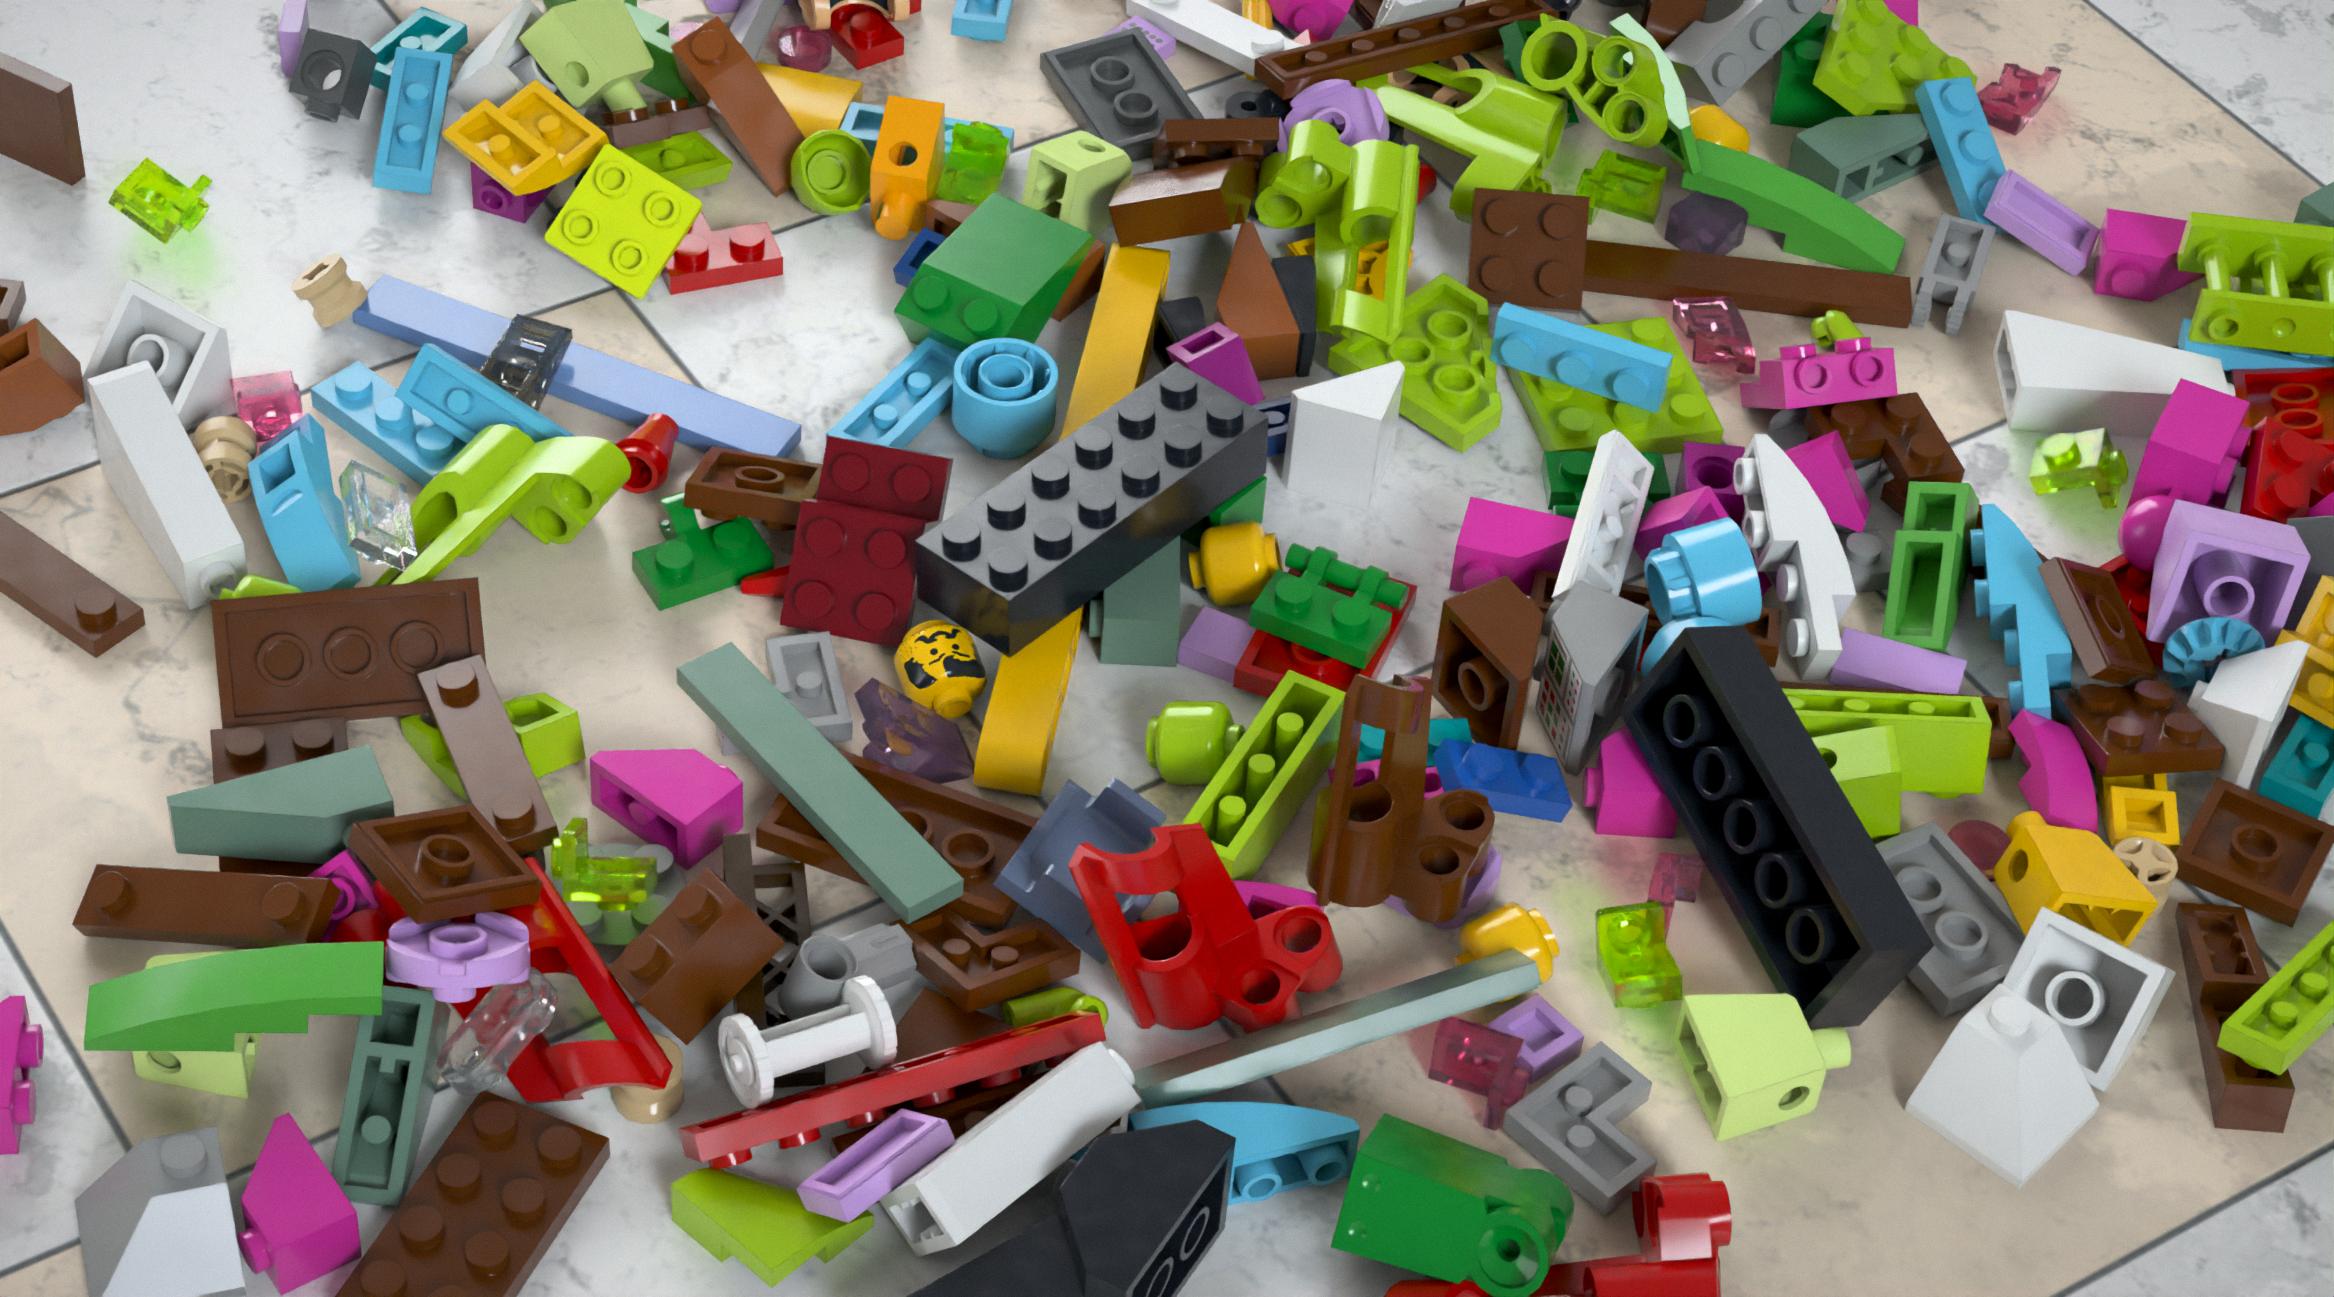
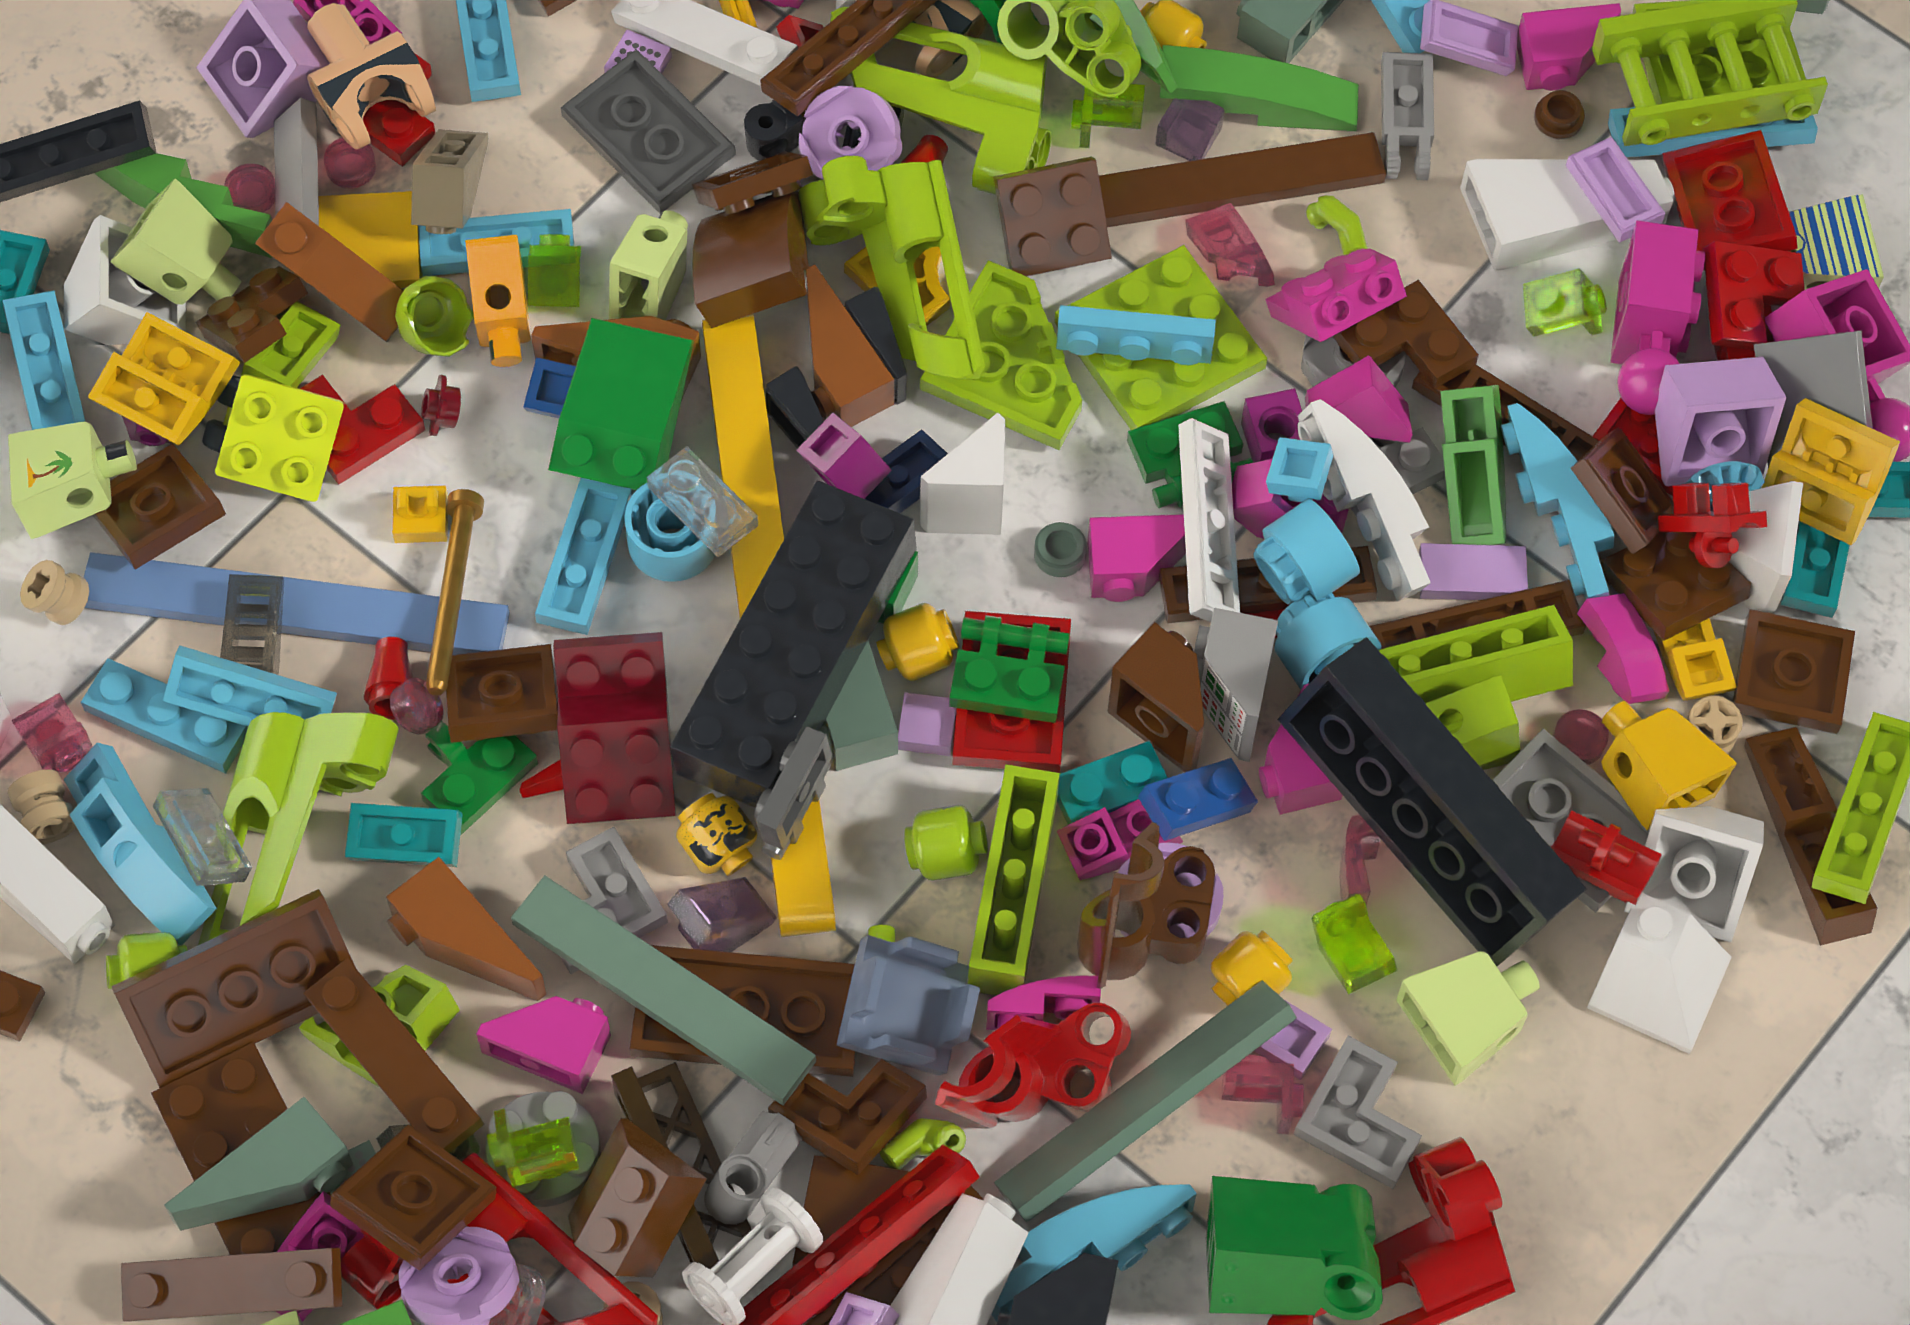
camera: 15 degrees left, 20 degrees up
none -> yellowish green torso [8,421,137,539]
none -> reddish brown plate [92,443,226,570]
none -> teal plate [345,803,463,867]
none -> dark orange slope [386,857,546,1001]
none -> clear pink tile [390,677,444,735]
none -> yellow tile [392,485,448,543]
none -> dark tan slope [411,129,488,234]
none -> dark red plate [421,375,461,436]
none -> pearl gold bar [426,489,484,696]
none -> clear plate [647,446,758,557]
none -> dark grey plate [754,726,832,860]
none -> sand green tile [1034,522,1087,577]
none -> medium azure tile [1266,437,1334,503]
none -> reddish brown plate [1534,90,1585,139]
none -> red hips [1551,810,1662,905]
none -> lavender tile [1566,137,1666,243]
none -> red hips [1658,483,1767,568]

